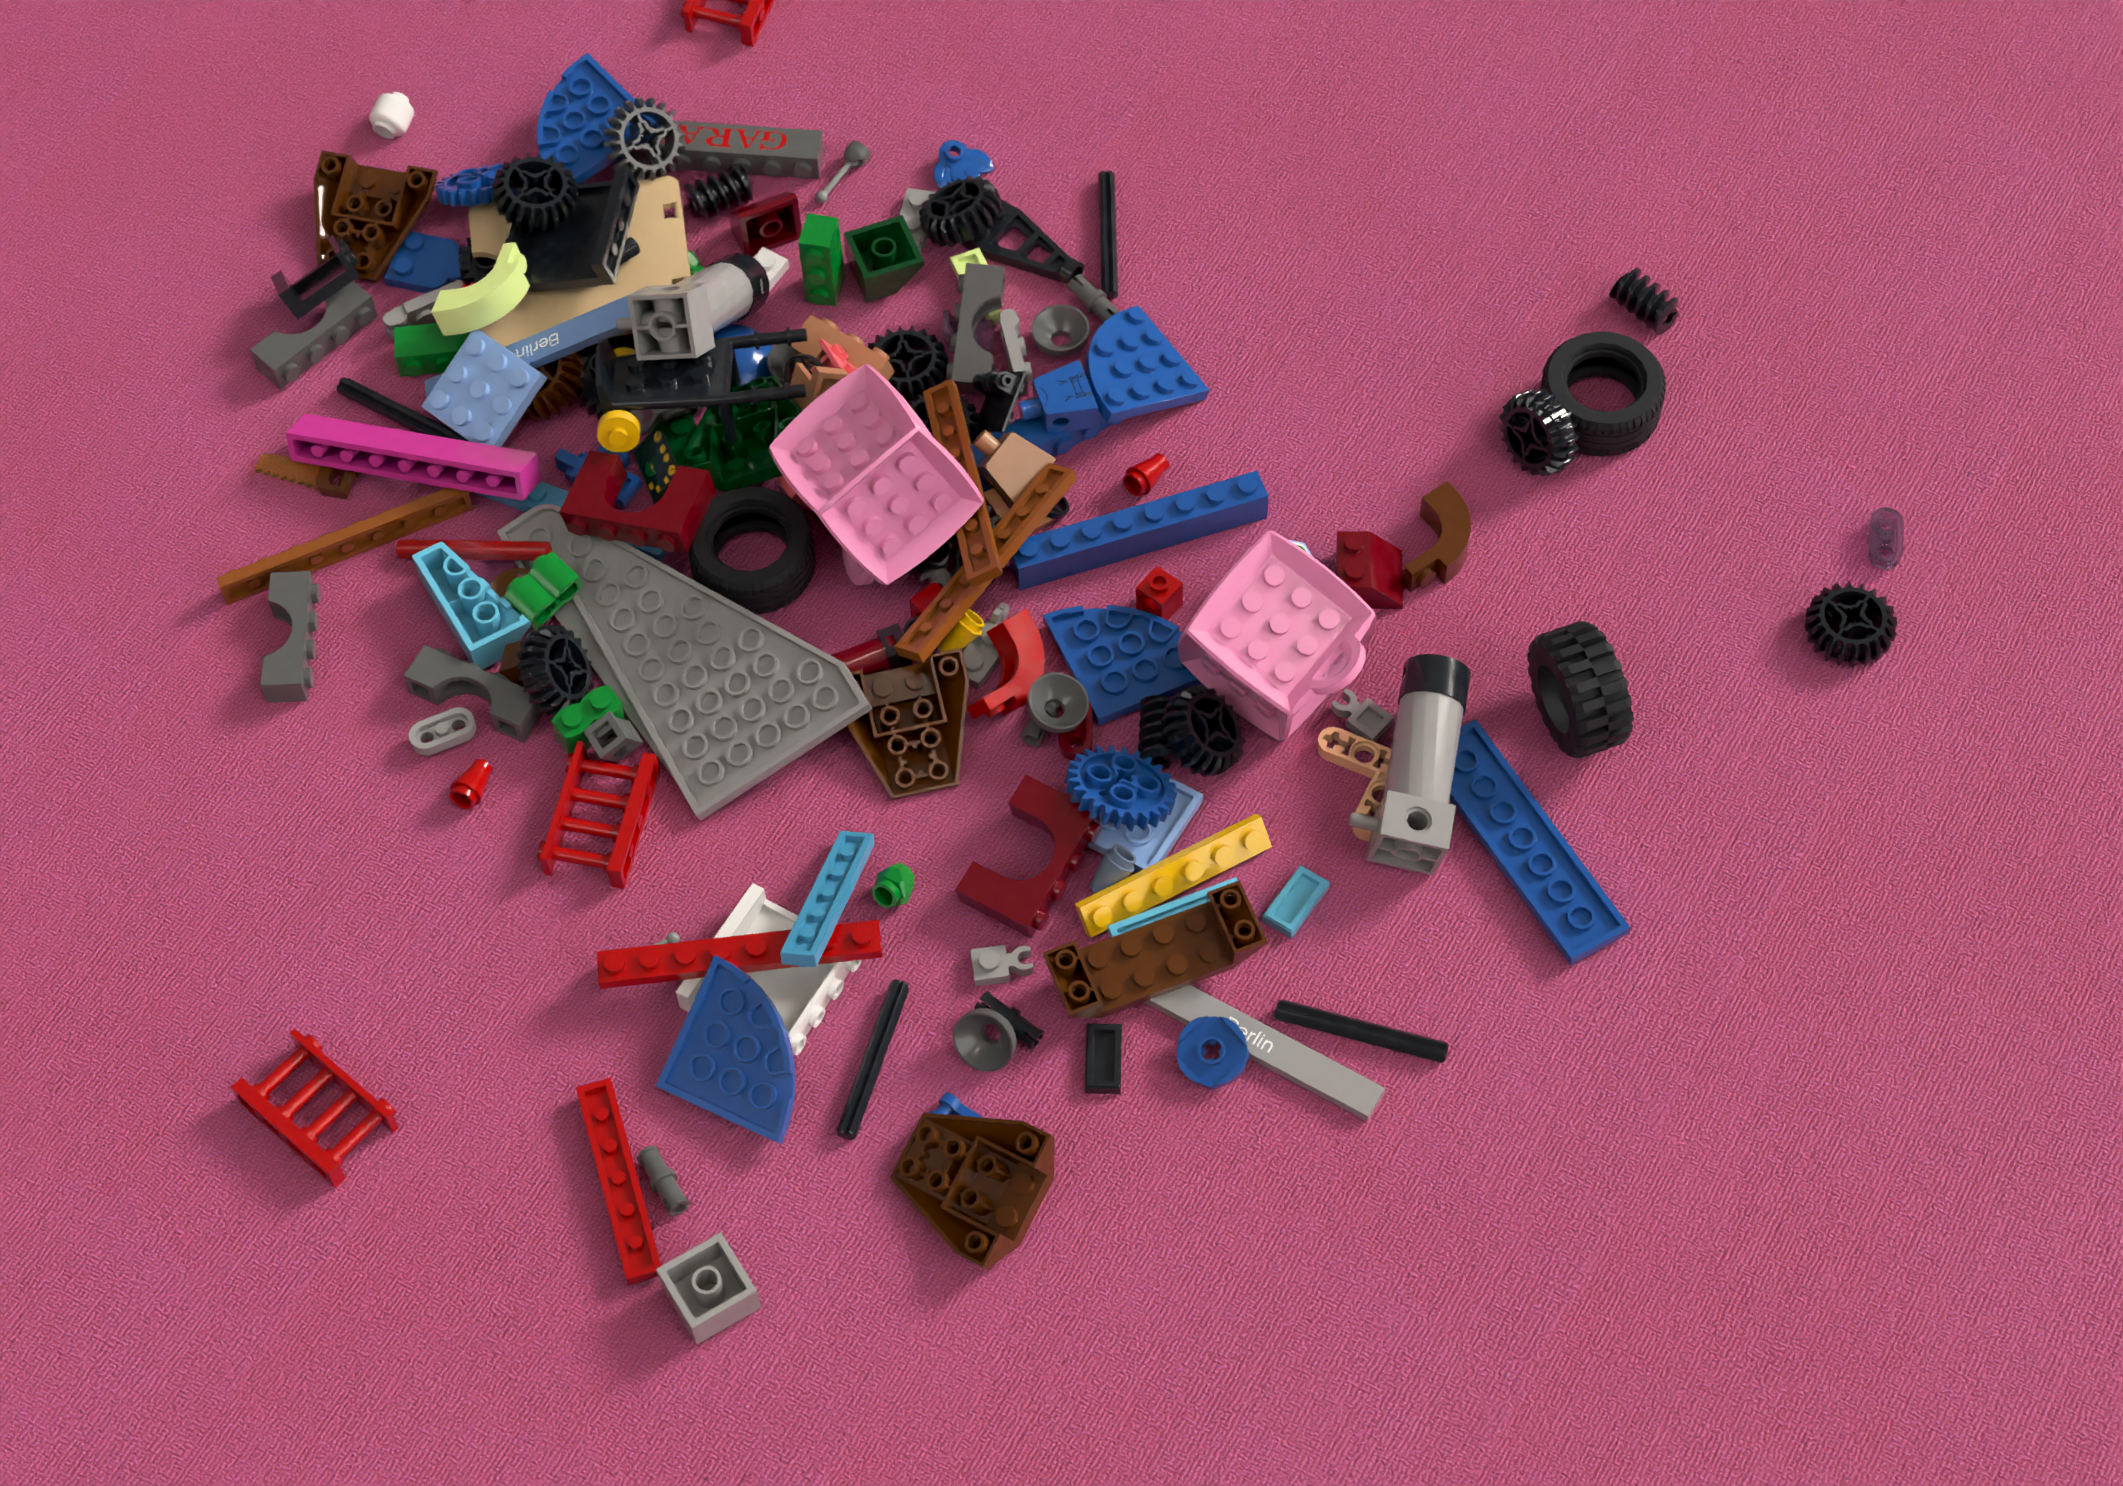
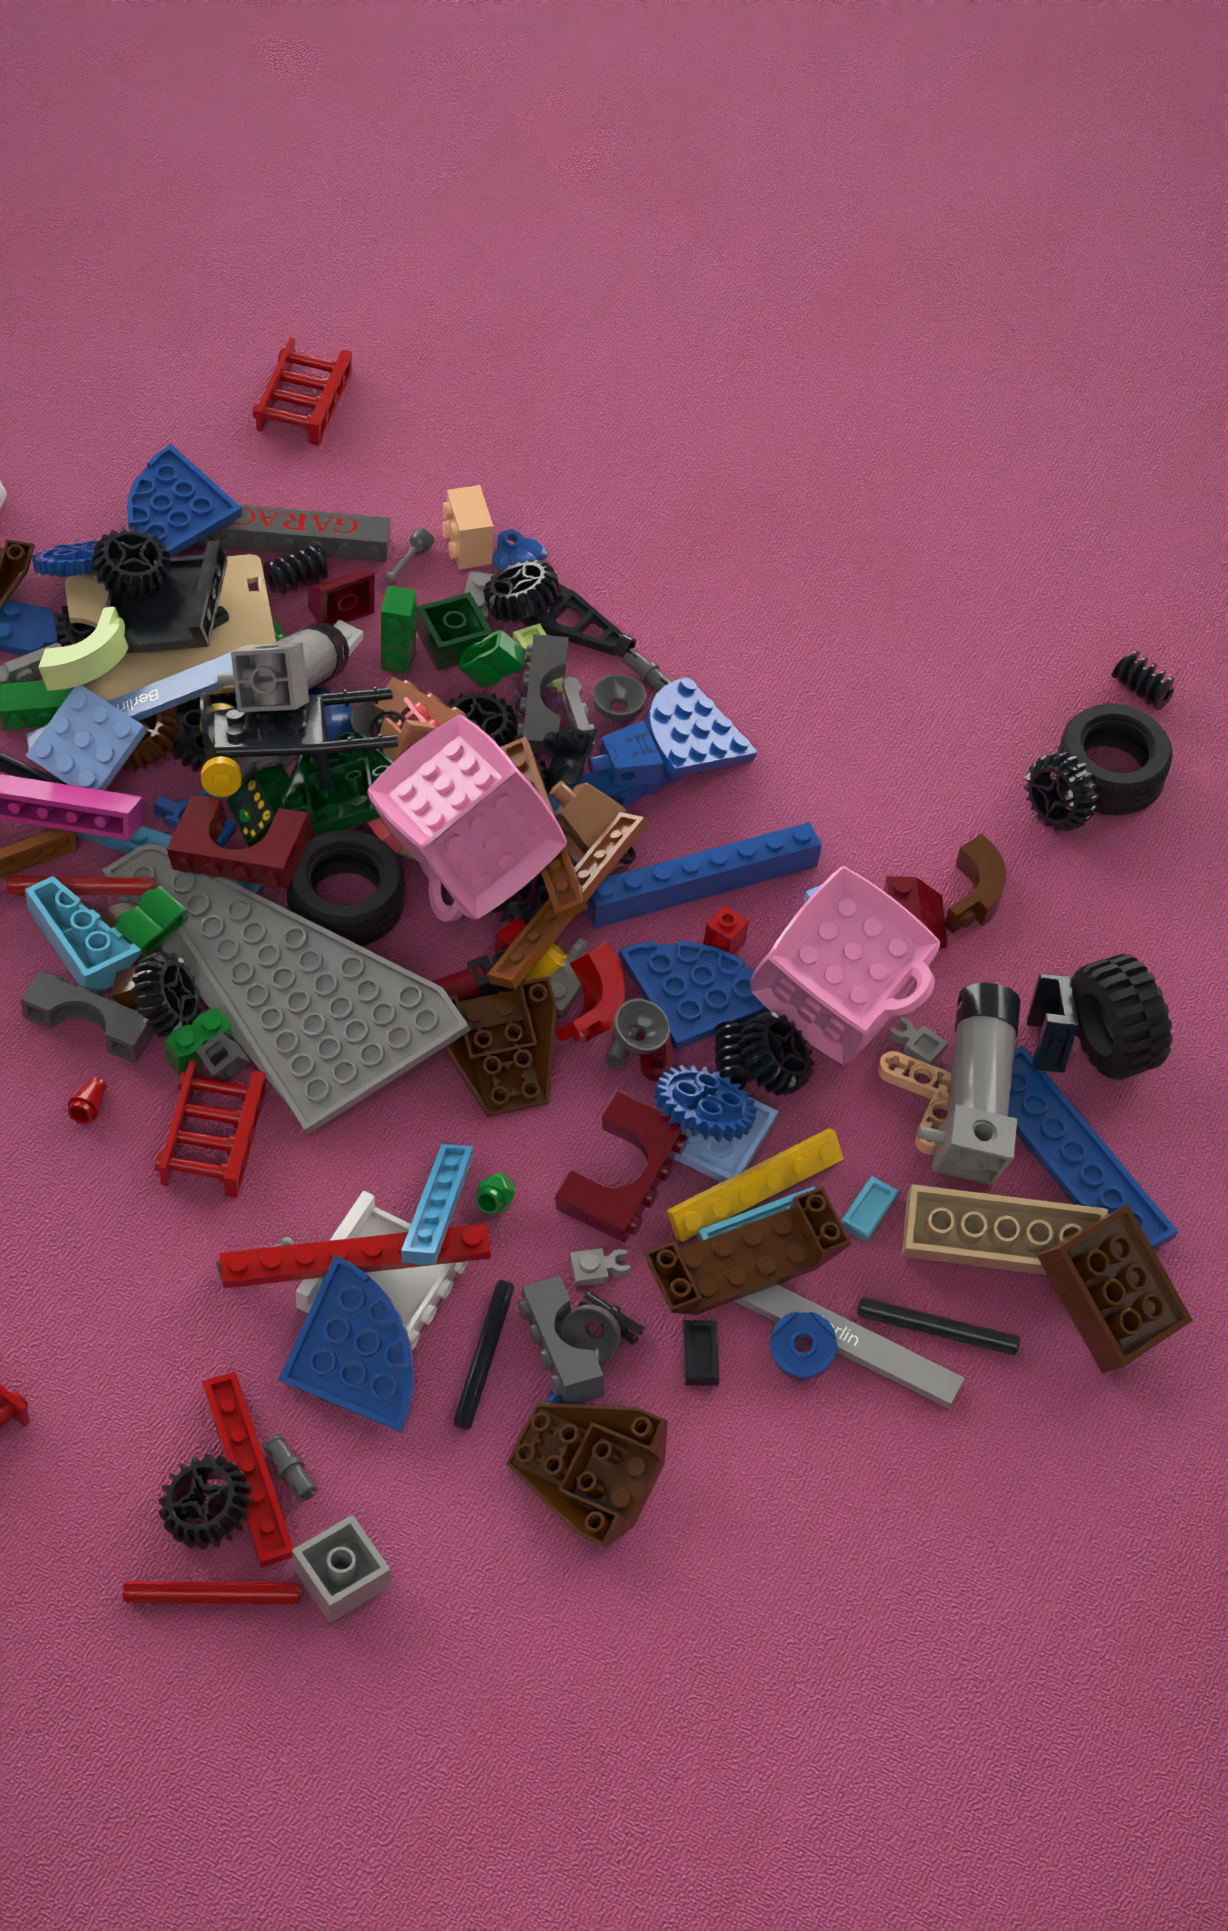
camera: 10 degrees left, 5 degrees down
light grey plate [409,707,477,756] -> none
dark grey gear [603,97,686,181] -> none
sand blue cone [1089,844,1137,893] -> none
black axle [1098,170,1118,299] -> none
red cone [1123,453,1169,496] -> none
none -> red axle [123,1581,301,1604]
none -> black gear [158,1453,254,1550]
none -> light nougat brick [442,485,493,570]
none -> green brick [458,630,526,688]
none -> dark grey arch [518,1275,604,1404]
none -> tan brick [901,1184,1108,1275]
none -> black panel [1026,974,1079,1073]
none -> reddish brown slope [1037,1204,1193,1373]

